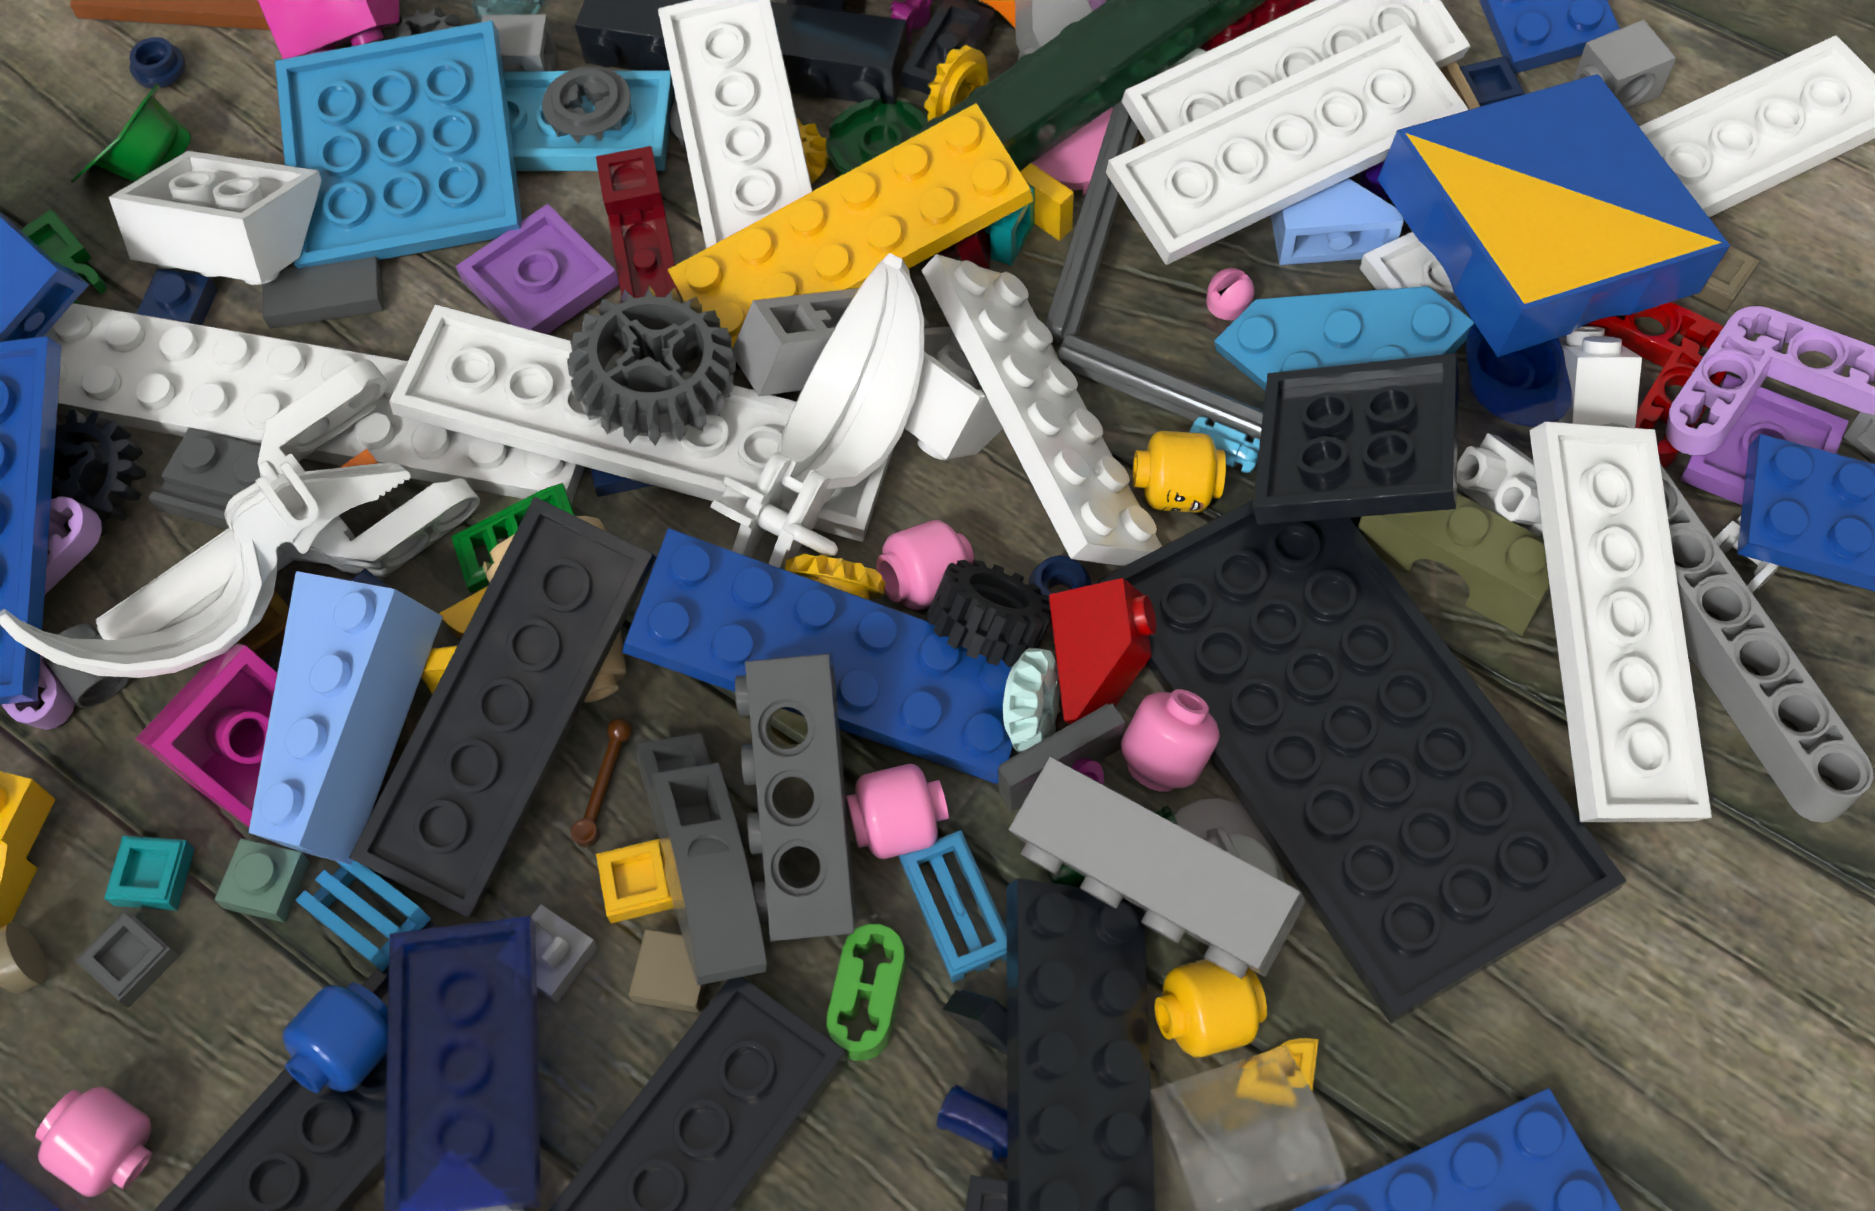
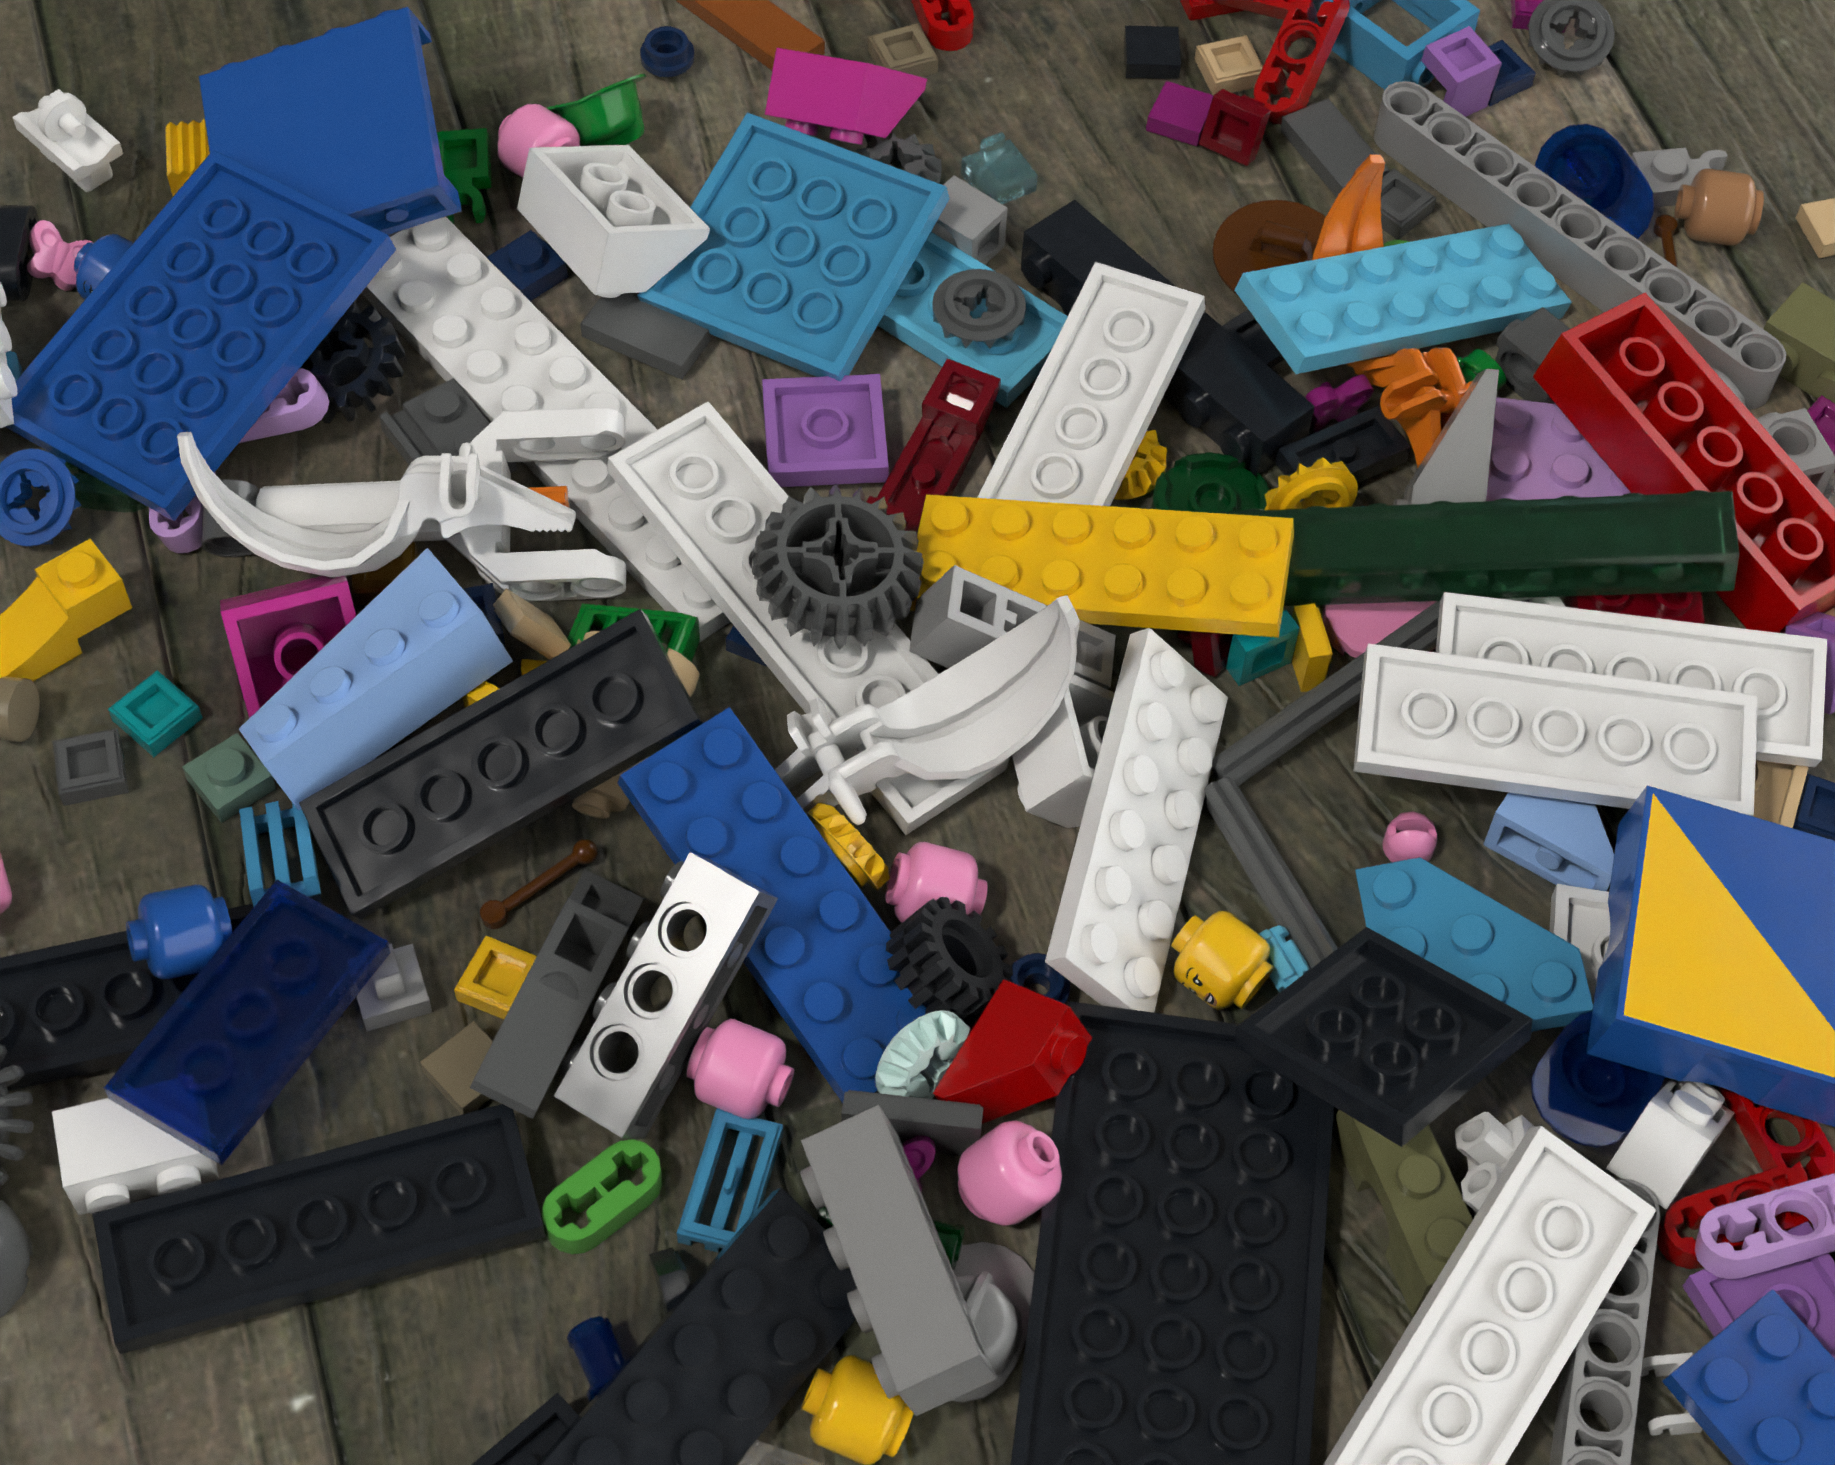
camera: 30 degrees right, 5 degrees down
none -> tan tile [493,588,571,660]
none -> bright pink head [497,104,580,178]

